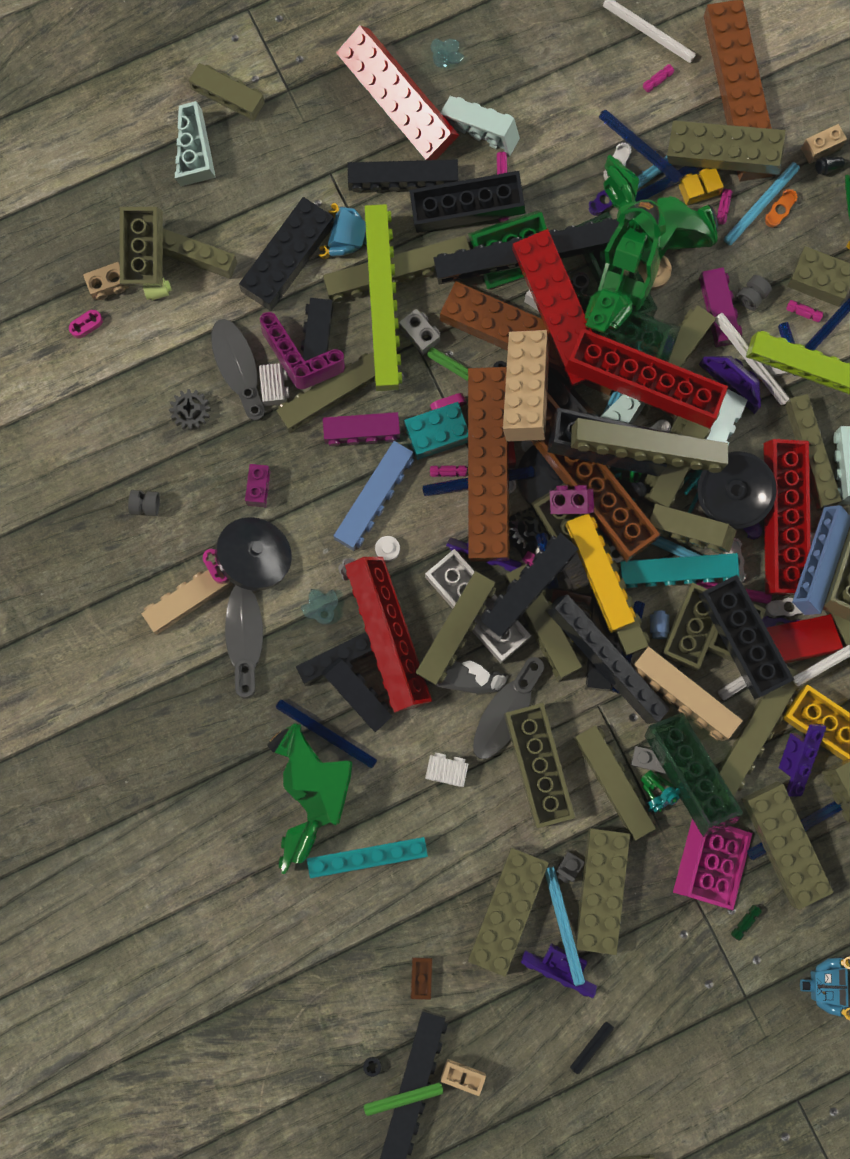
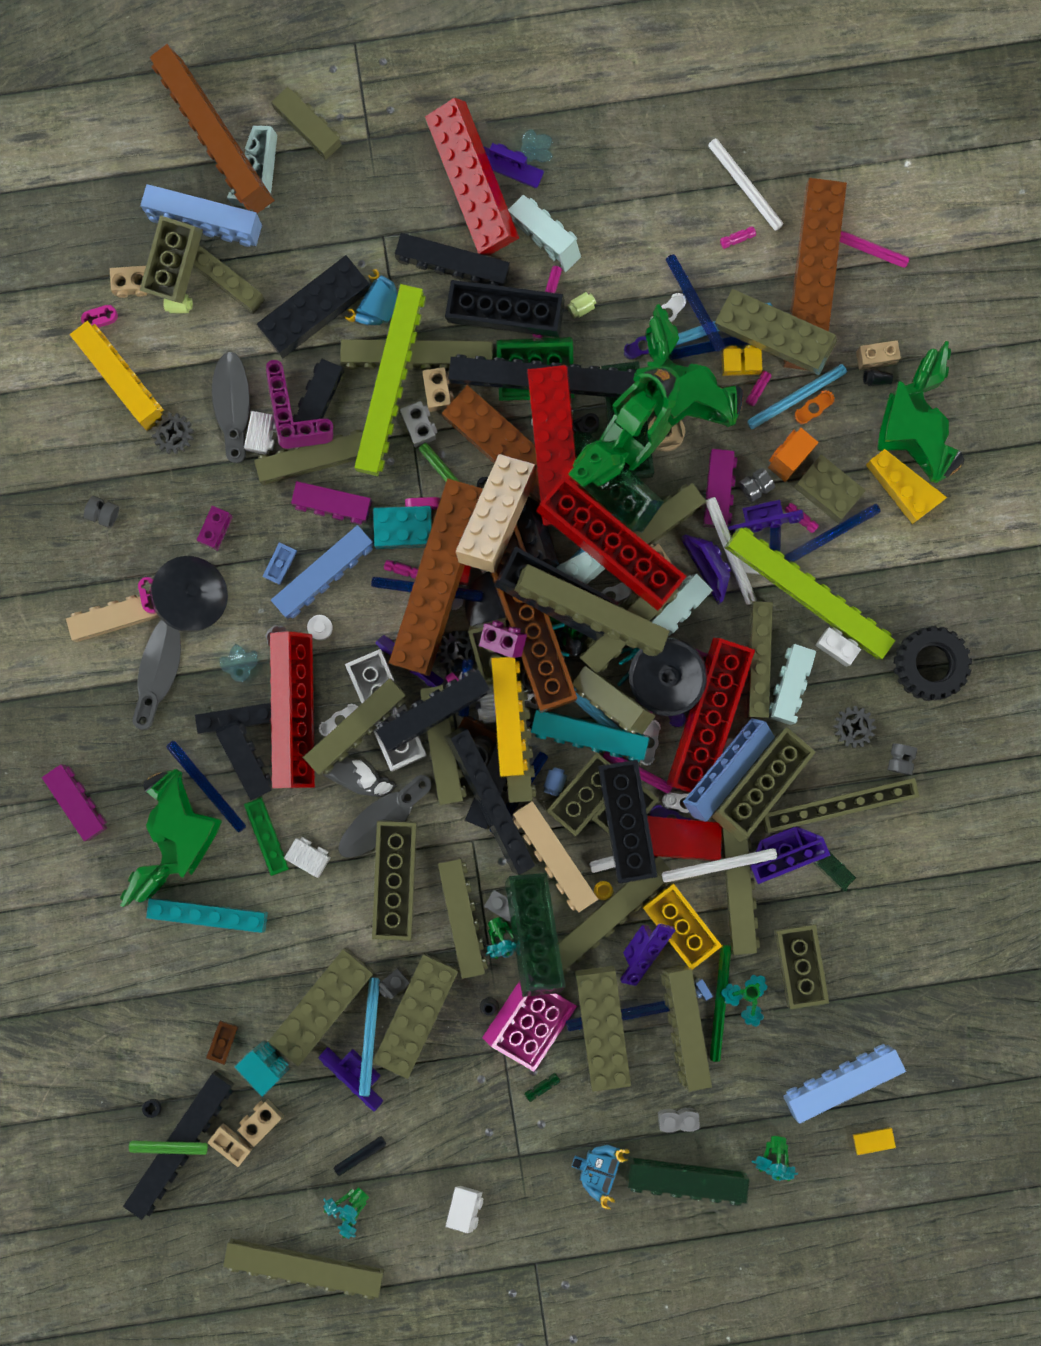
camera: 20 degrees right, 5 degrees up
none -> magenta brick [41,764,107,841]
none -> yellow brick [69,320,164,431]
none -> light blue brick [140,184,262,247]
none -> dark orange brick [149,44,275,214]
none -> teal brick [235,1040,290,1096]
none -> tan brick [238,1099,284,1147]
none -> green tile [244,797,290,876]
none -> medium blue plate [262,542,297,586]
none -> white piece [319,704,358,737]
none -> plant [323,1187,369,1239]
none -> tan brick [422,367,454,412]
none -> white brick [446,1186,483,1233]
none -> black cone [480,997,499,1017]
none -> dark purple bracket [483,143,544,189]
none -> yellowish green brick [567,292,596,318]
none -> yellow plate [594,881,613,900]
none -> dark purple bracket [728,500,804,535]
none -> orange brick [768,428,819,482]
none -> dark pink axle [840,231,909,268]

